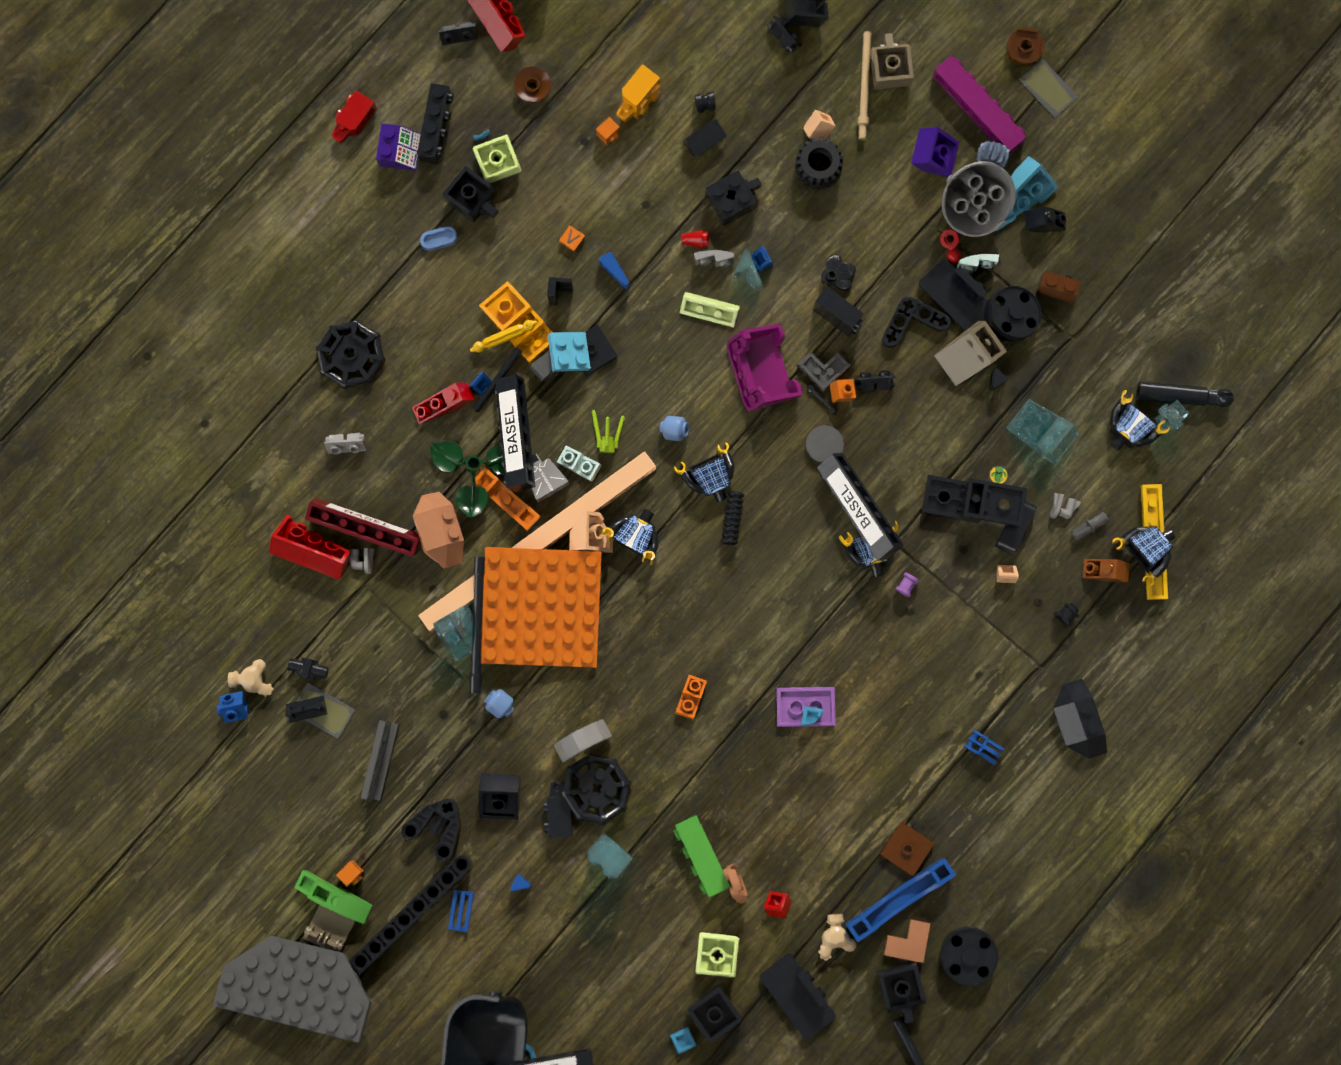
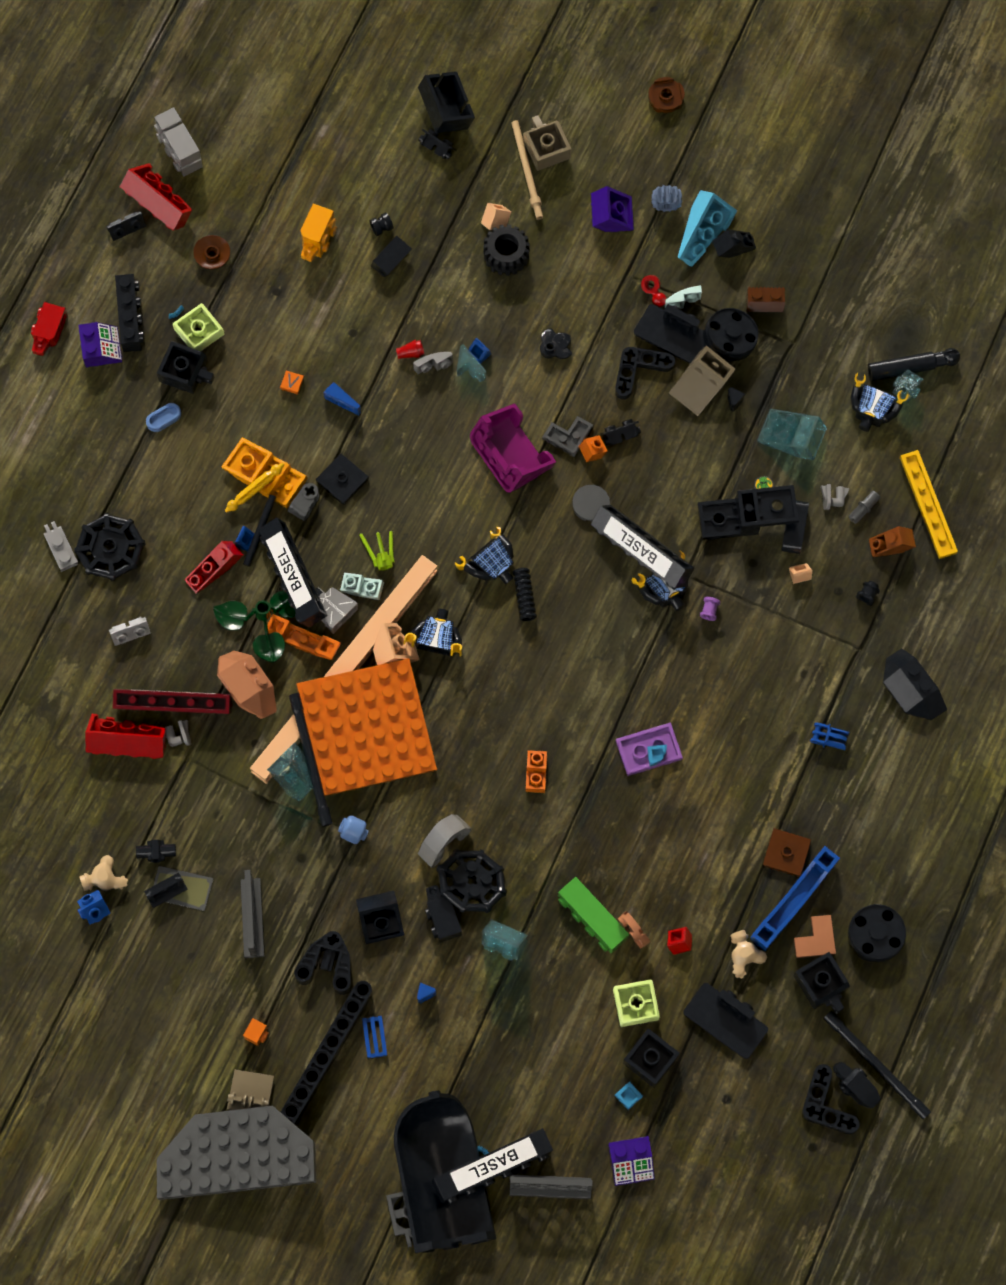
camera: 20 degrees left, 10 degrees down
bright green slope [294,870,373,924] -> none
black panel [547,277,574,306] -> none
medium azure plate [548,332,591,372] -> none
orange plate [596,117,620,145] -> none
medium blue head [660,416,689,441] -> none
yellowish green slope [680,292,740,327] -> none
black hinge [705,170,762,226] -> none
black hinge [807,385,838,414] -> none
black brick [813,286,864,337] -> none
magenta brick [933,55,1026,155] -> none
light grey cone [942,162,1016,237] -> none
olive sticker [1019,59,1078,118] -> none
black torso [1112,526,1175,587] -> none
none -> light grey hinge [44,521,78,572]

